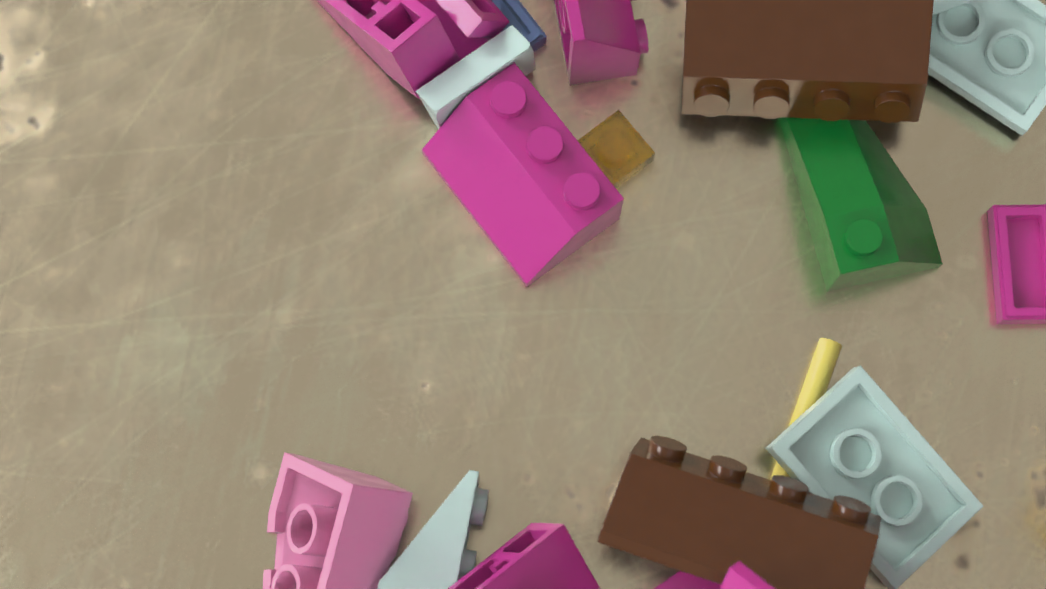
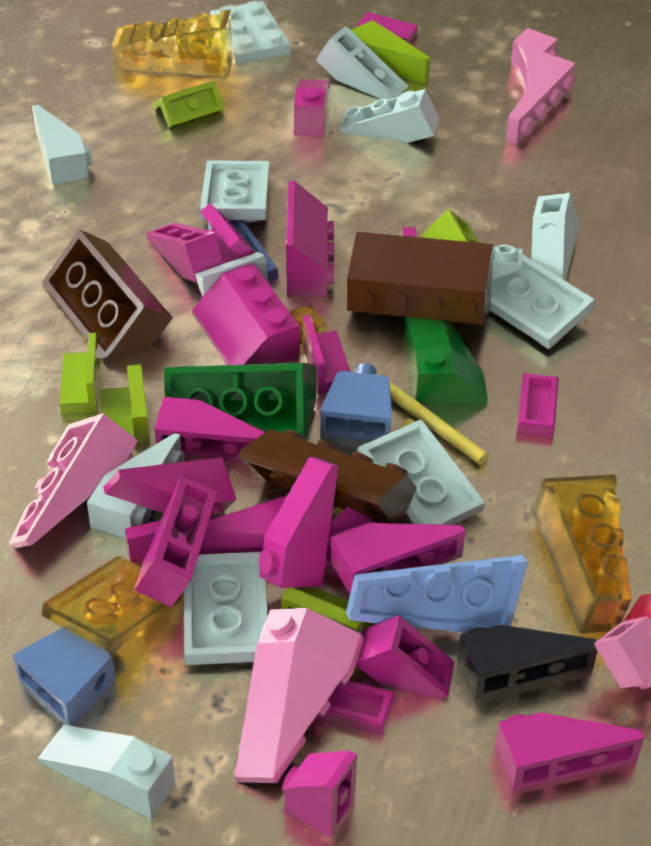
camera: 10 degrees right, 30 degrees down
none -> reddish brown slope [42,229,173,363]
none -> lime panel [59,333,100,414]
none -> lime panel [100,364,150,444]
none -> dark pink slope [154,397,265,463]
none -> green wedge [164,363,316,437]
none -> dark pink panel [303,315,351,394]
none -> medium blue torso [320,363,392,442]
none -> light yellow bar [389,381,489,465]

